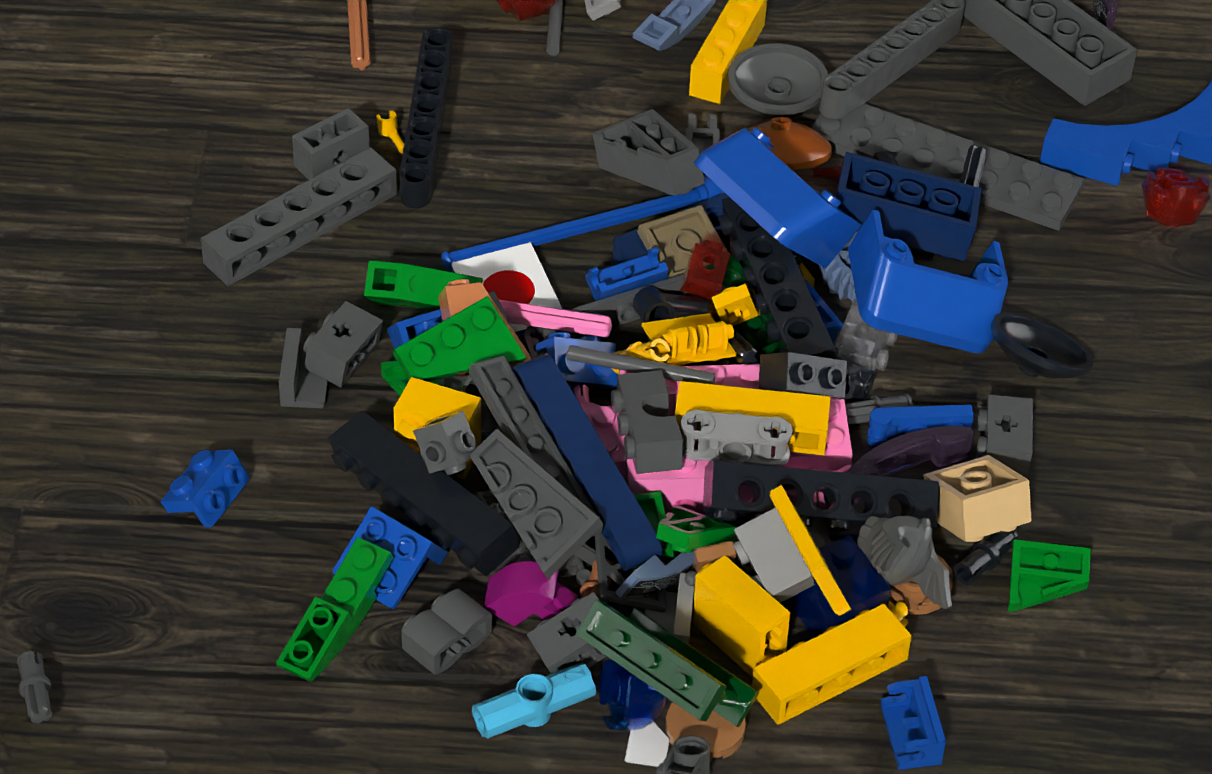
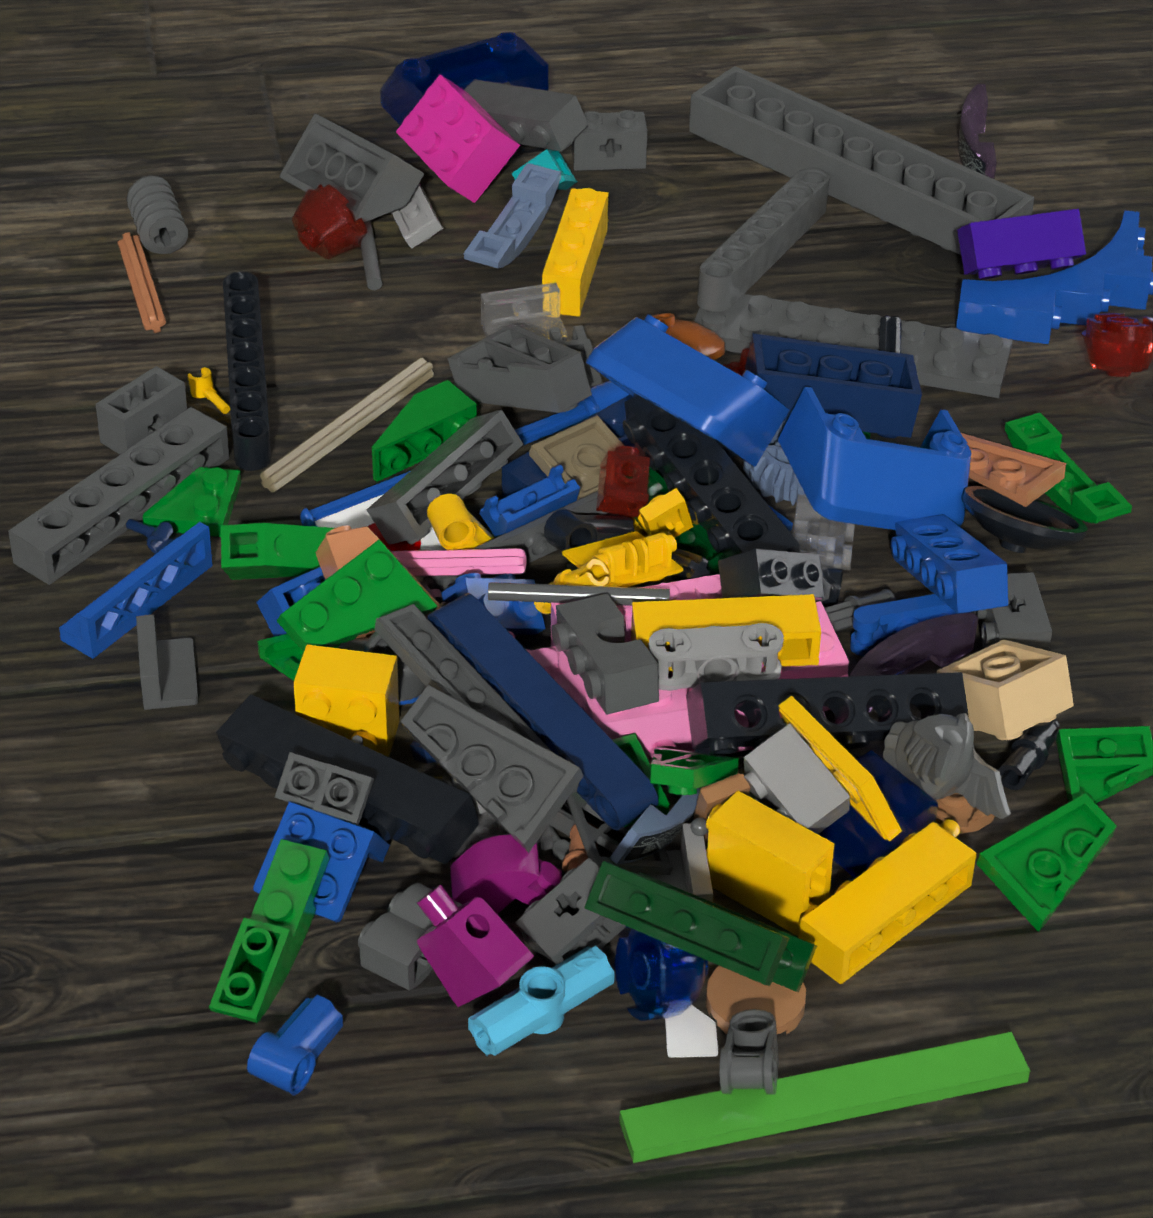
camera: 10 degrees left, 5 degrees down
blue bracket [160,450,250,527] -> none
dark grey brick [303,301,383,388] -> none
dark grey brick [413,411,477,475] -> none
dark grey dish [728,43,828,116] -> none
blue hinge [880,676,946,770] -> none
none -> blue fence [59,522,213,659]
none -> dark blue hand [126,519,174,554]
none -> green wing [142,467,241,537]
none -> blue piece [247,995,343,1095]
none -> dark tan axle [260,358,434,492]
none -> dark grey slope [275,752,374,824]
none -> dark grey brick [366,410,523,545]
none -> green slope [372,380,477,482]
none -> magenta torso [417,884,534,1007]
none -> yellow piece [427,494,495,550]
none -> clear panel [481,282,567,341]
none -> blue brick [891,515,1008,614]
none -> dark purple wedge [957,208,1086,280]
none -> nougat wing [961,433,1066,507]
none -> green wing [976,793,1117,932]
none -> green slope [1005,412,1132,523]

